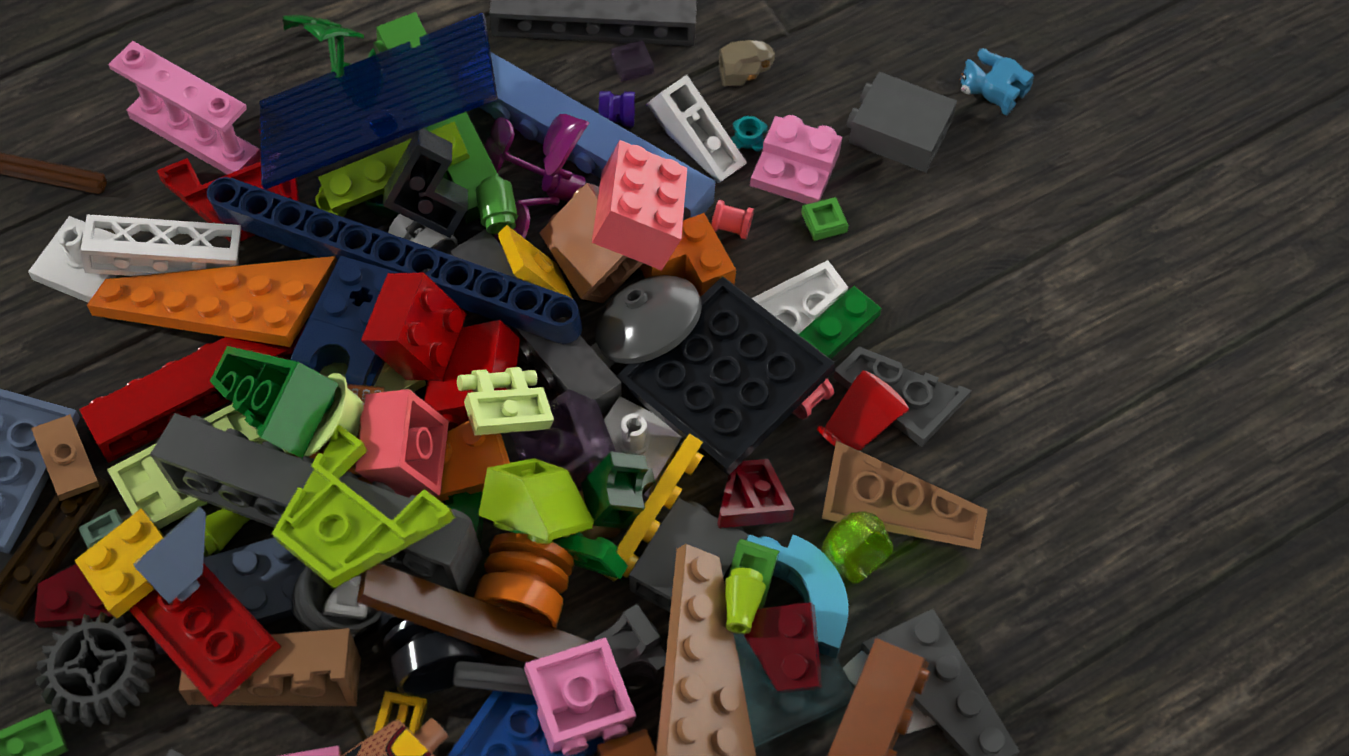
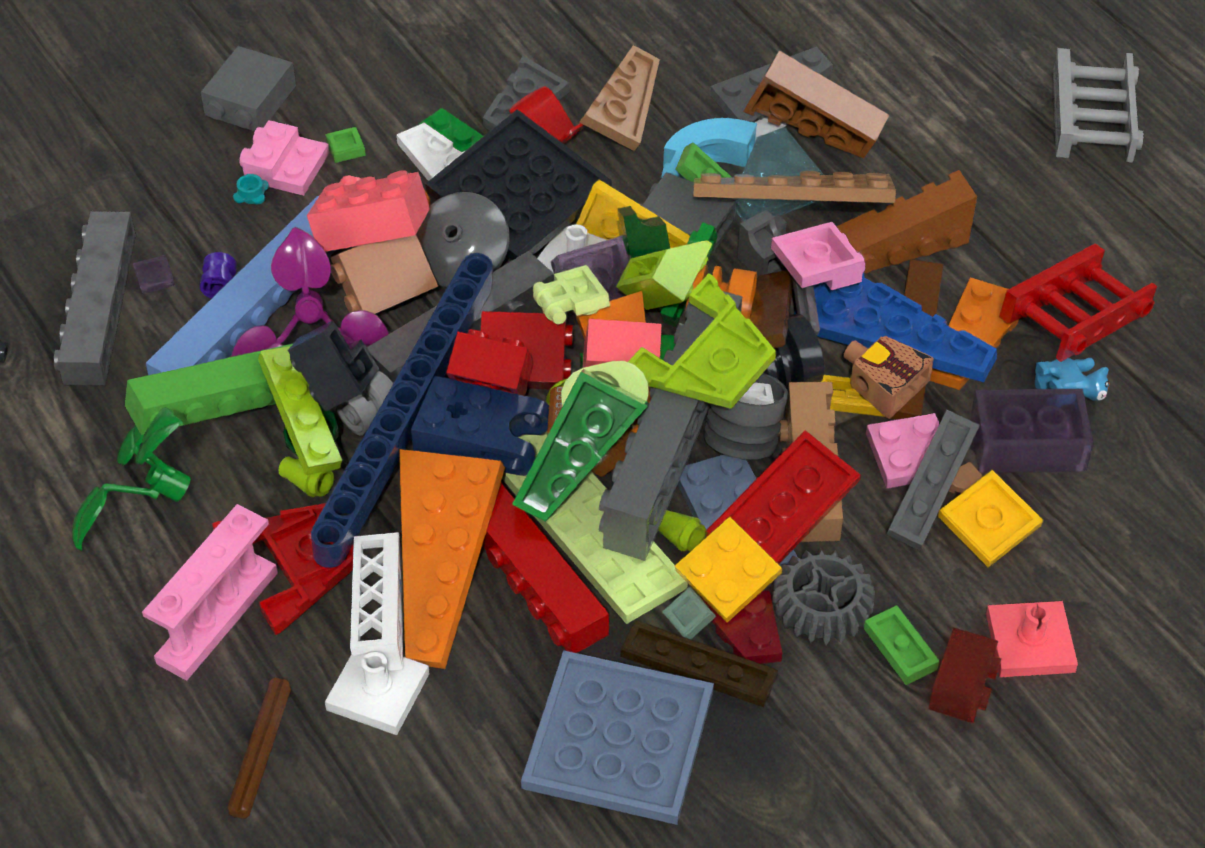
camera: 90 degrees left, 10 degrees down
medium nougat plate [31,414,99,501] -> none
sand blue slope [133,506,206,603] -> none
clear blue door [260,12,498,190] -> none
bright green brick [475,176,518,234] -> none
yellow plate [498,225,573,299] -> none
white slope [647,75,747,183] -> none
dark red wing [717,459,795,528] -> none
dark tan rock [719,40,775,86] -> none
lime cone [725,568,766,634] -> none
dark red wing [743,602,823,693] -> none
clear neon green hair [822,512,893,583] -> none
dark azure animal [960,48,1034,116] -> none

